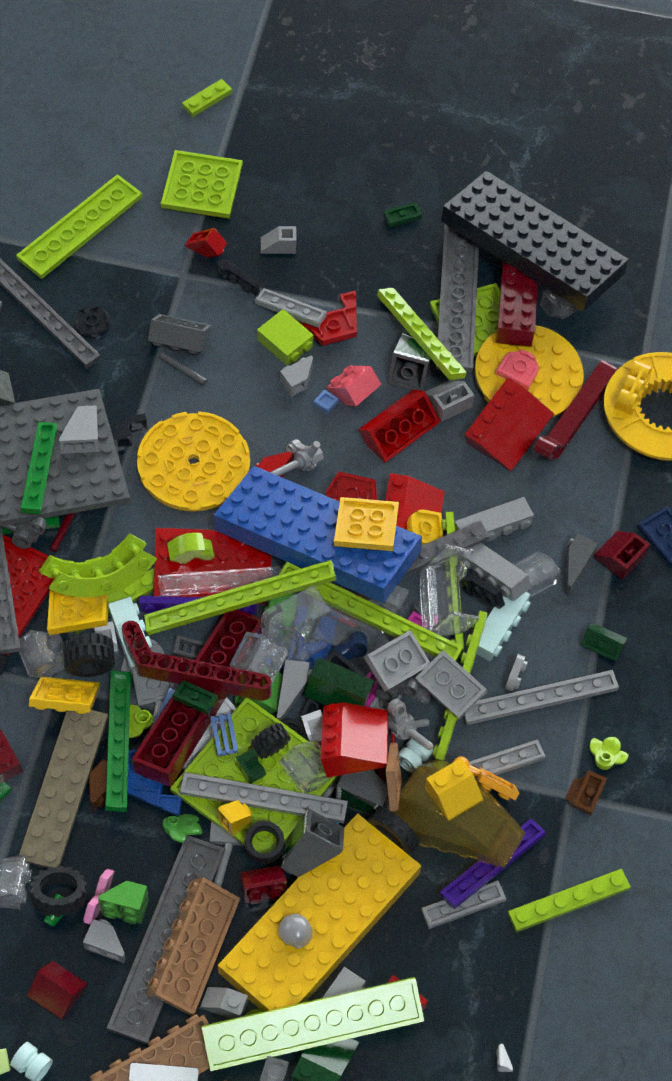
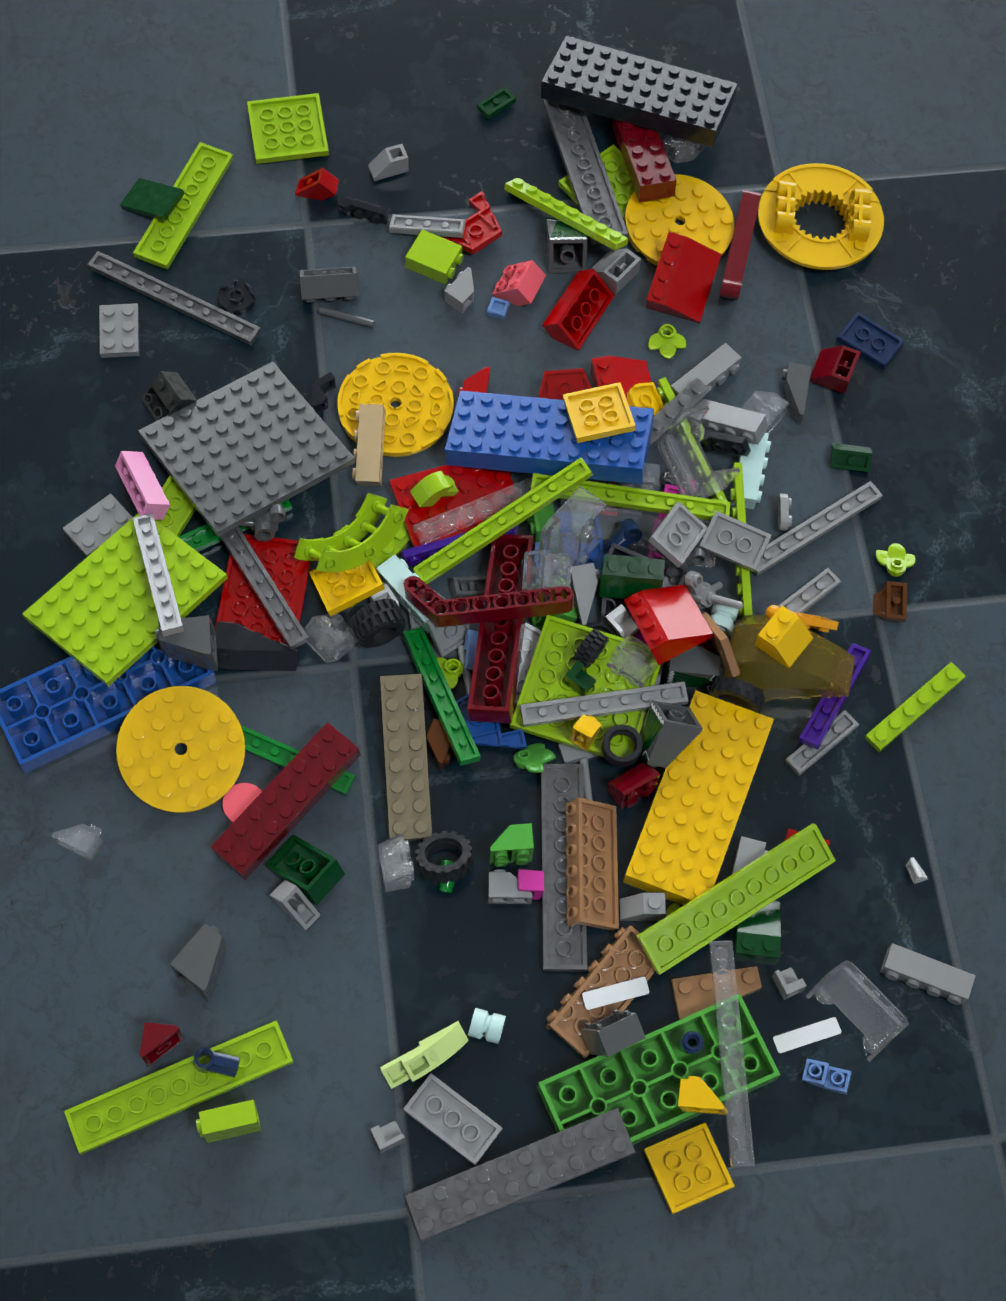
camera: 20 degrees left, 5 degrees up
green plate [21,422,58,514] -> none
dark red slope [27,961,88,1020] -> none
yellow plate [29,676,100,714] -> none
dark red bar [49,513,75,553] -> none
light grey slope [59,406,99,454] -> none
bright pink tile [83,869,114,925] -> none
dark green plate [172,680,219,715] -> none
lime plate [182,79,232,118] -> none
medium blue tile [210,713,238,757] -> none
light grey piece [271,439,324,476] -> none
light grey hair [278,914,313,949] -> none
coral tile [495,350,539,390] -> none
none -> dark green tile [120,178,185,221]
none -> tan brick [352,404,386,486]
none -> dark pink panel [515,869,544,900]
none -> lime plate [648,324,686,359]

